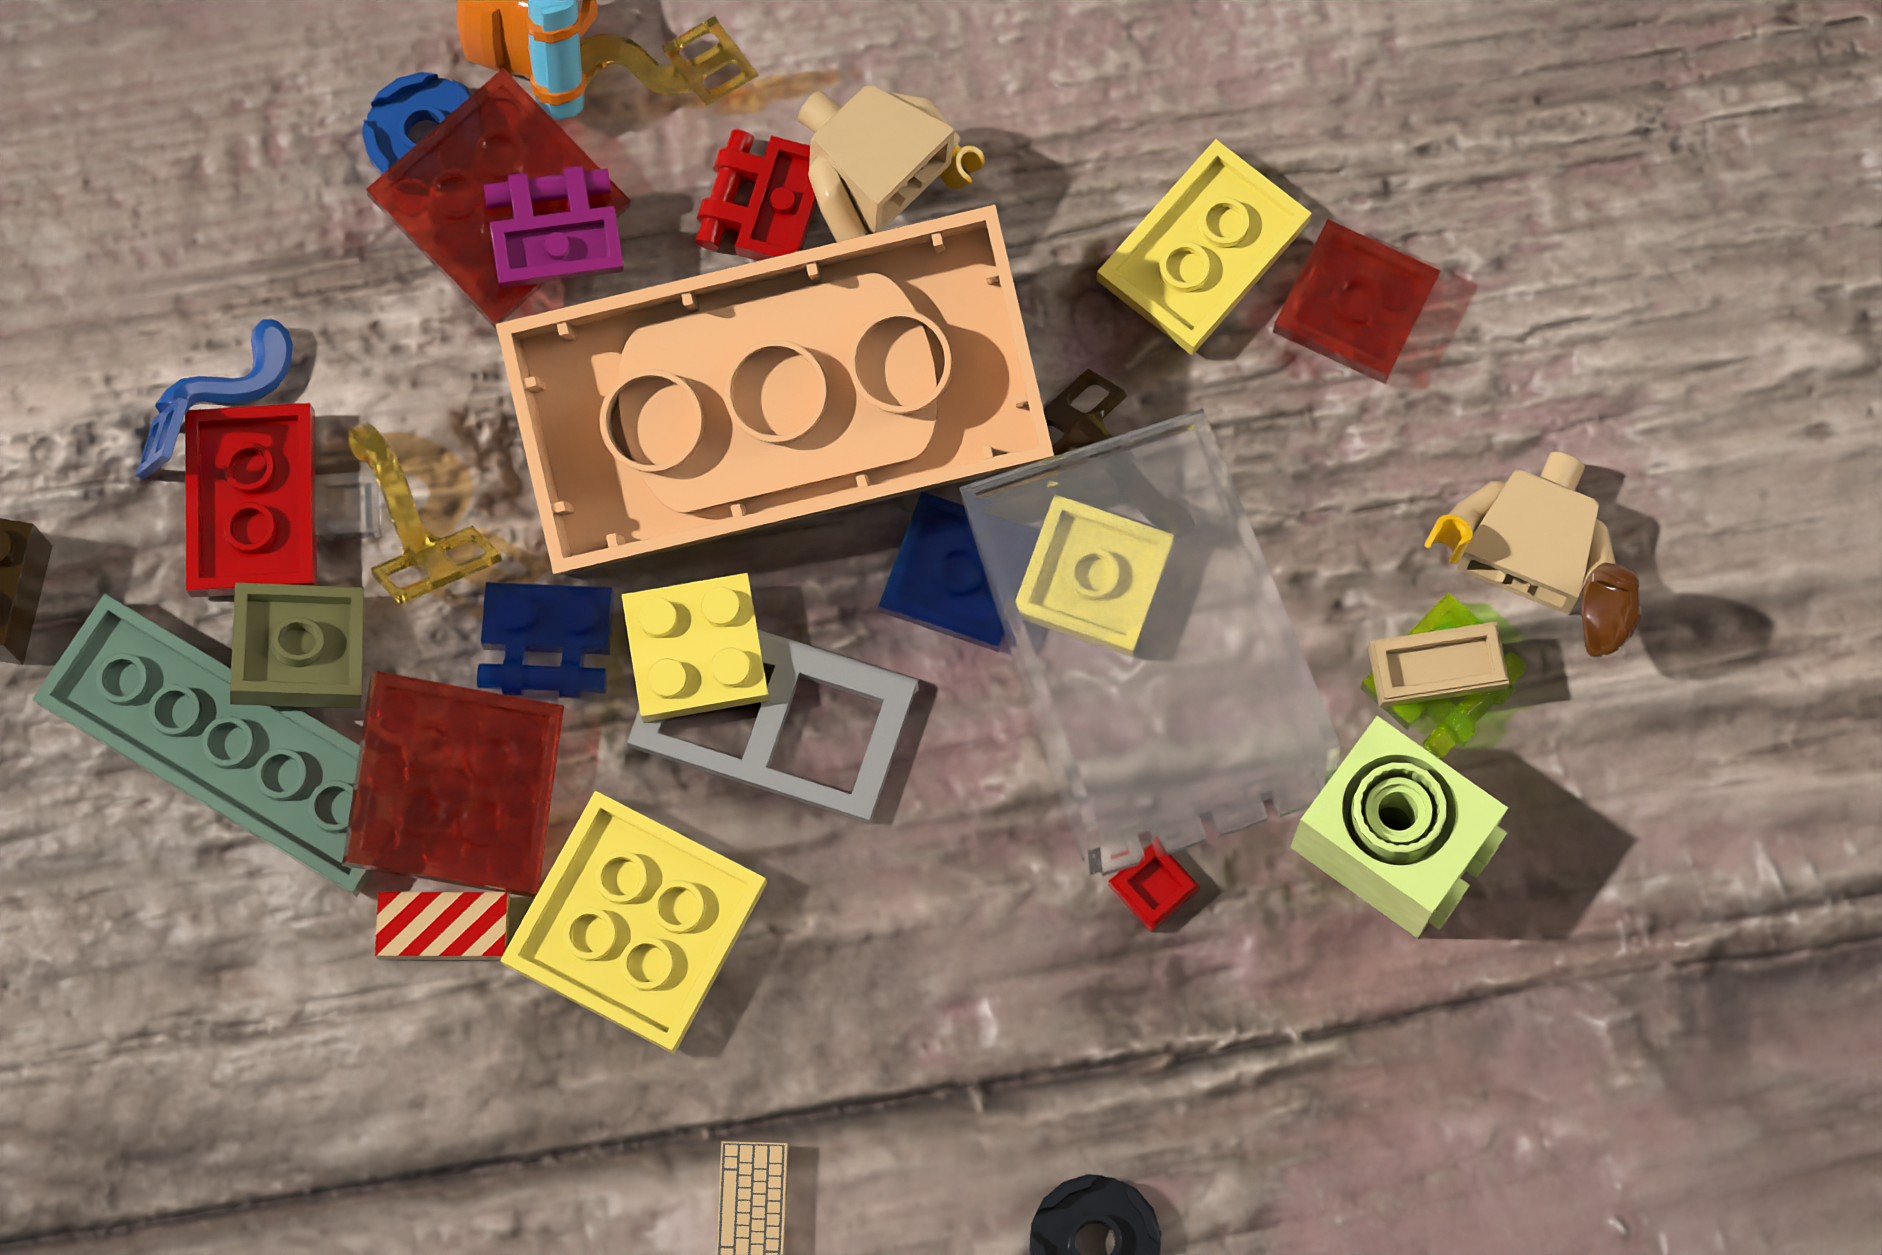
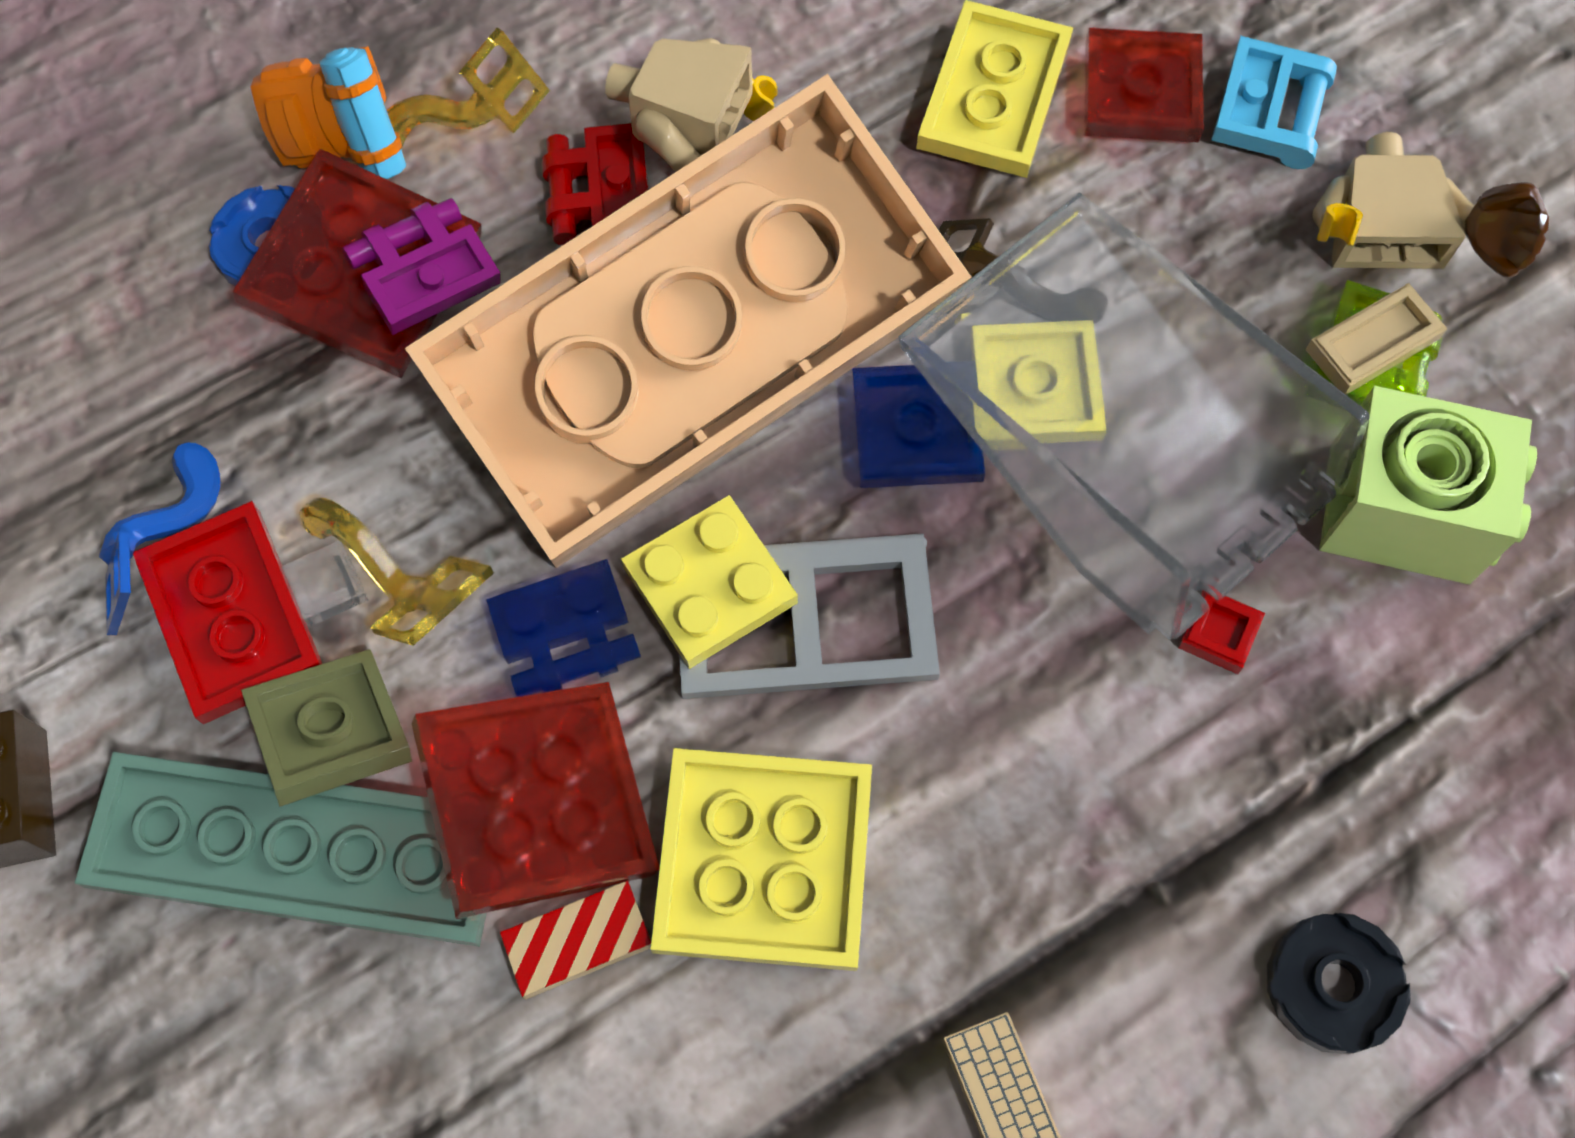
camera: 25 degrees left, 5 degrees down
none -> medium azure plate [1211,36,1337,169]

